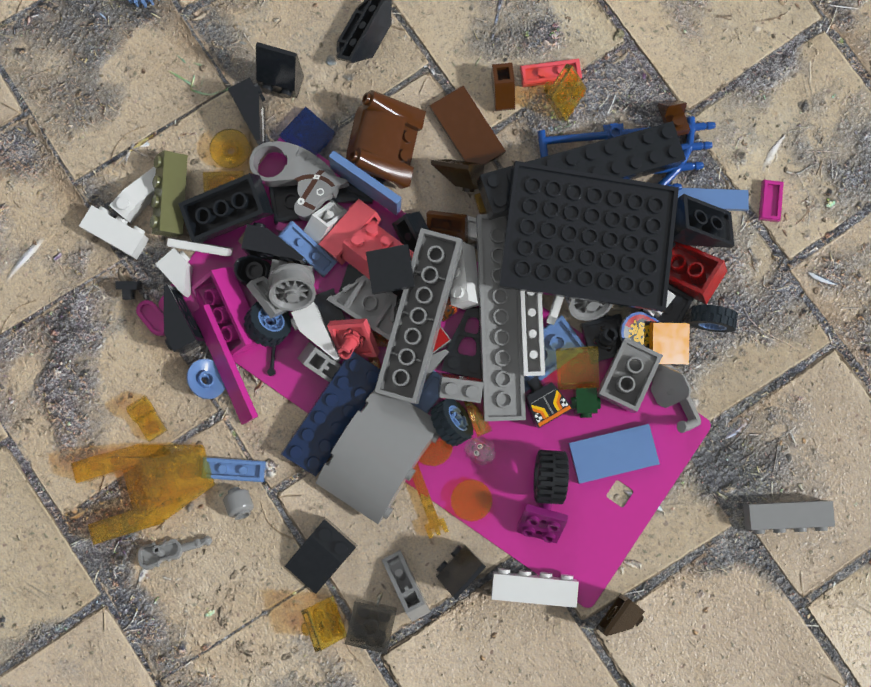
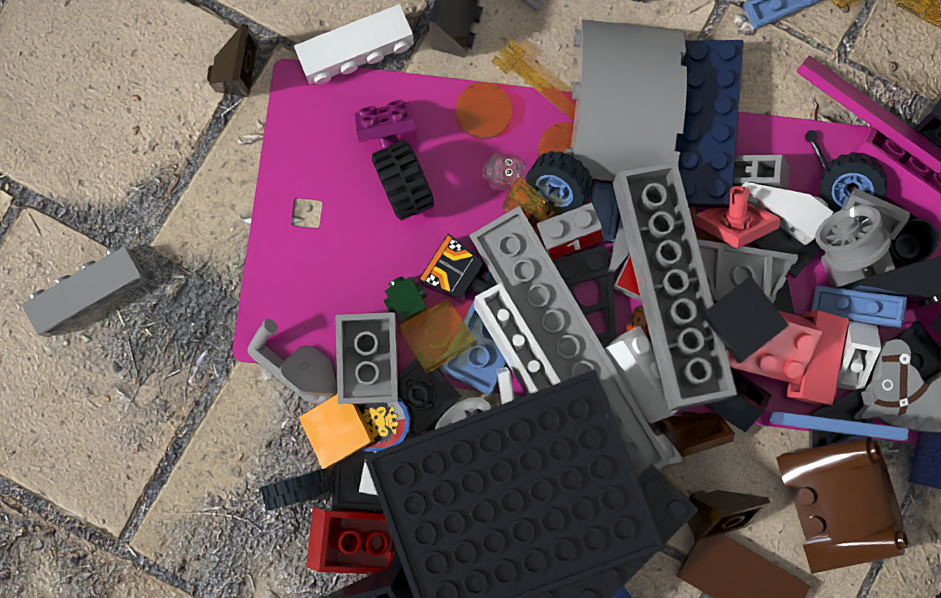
camera: 160 degrees right, 0 degrees up
medium blue dish [186,359,225,399] -> none
medium blue tile [568,424,660,484] -> none

